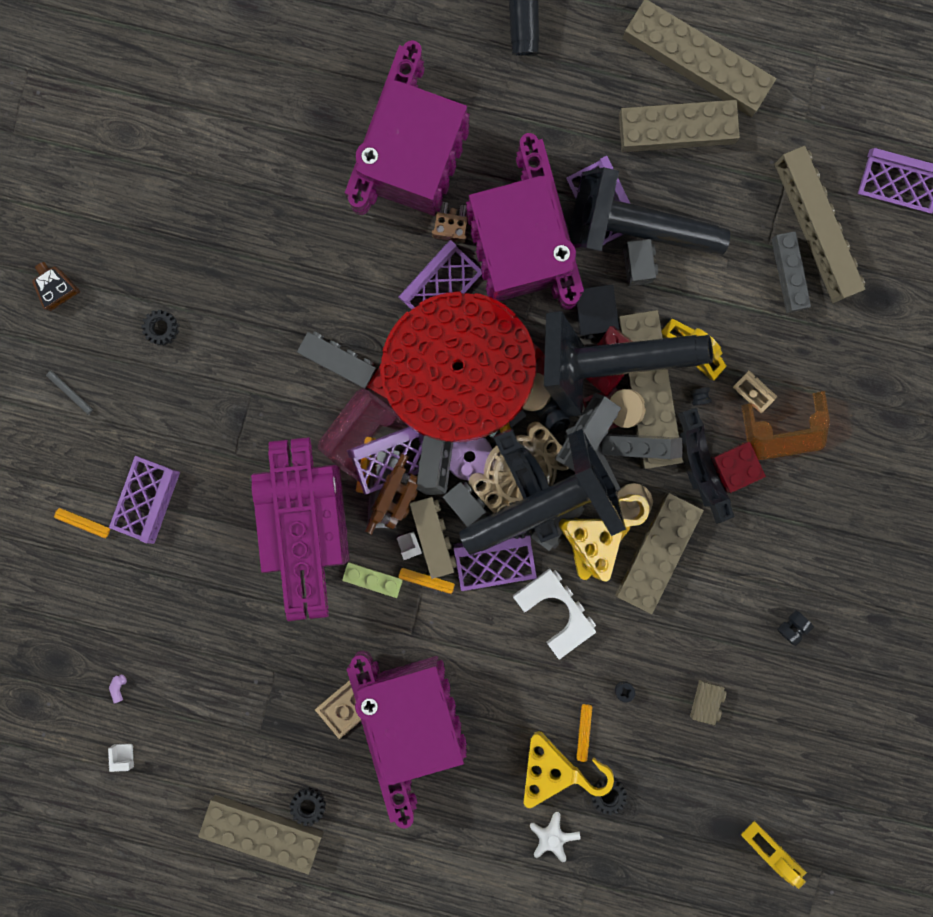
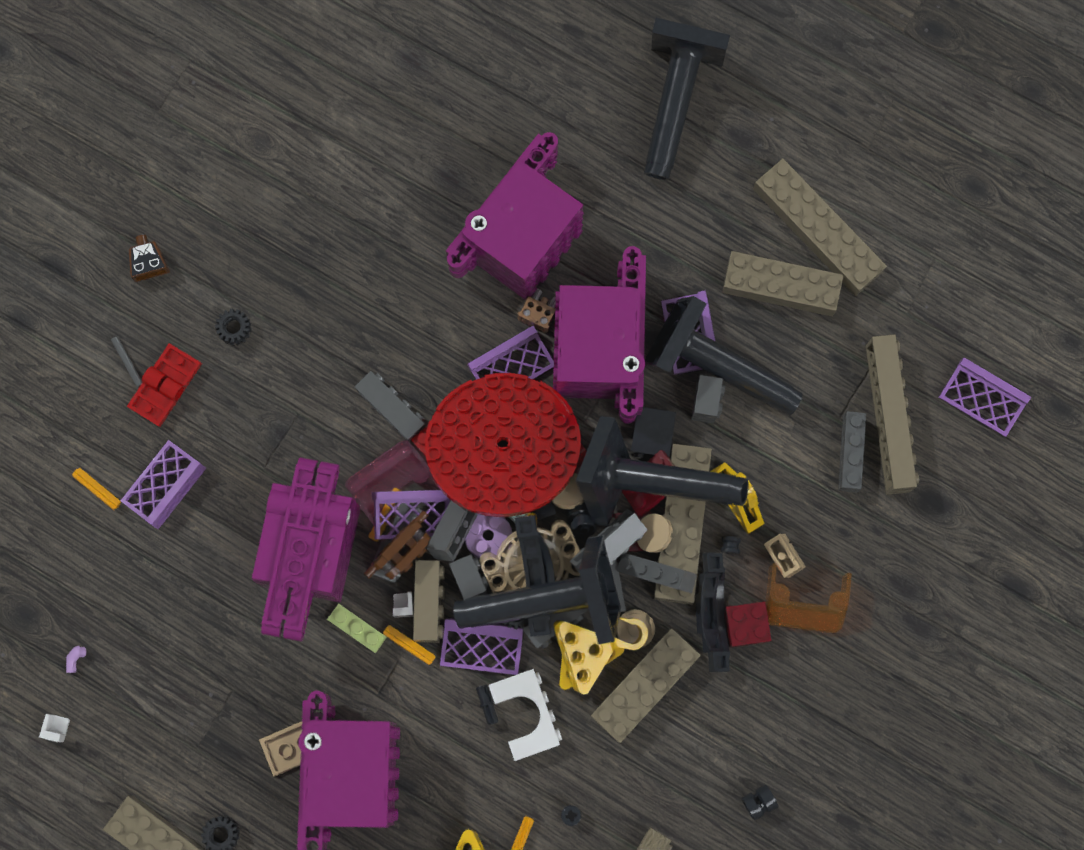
camera: 20 degrees right, 10 degrees down
none -> red plate [127,343,202,427]
none -> black axle [476,685,498,725]

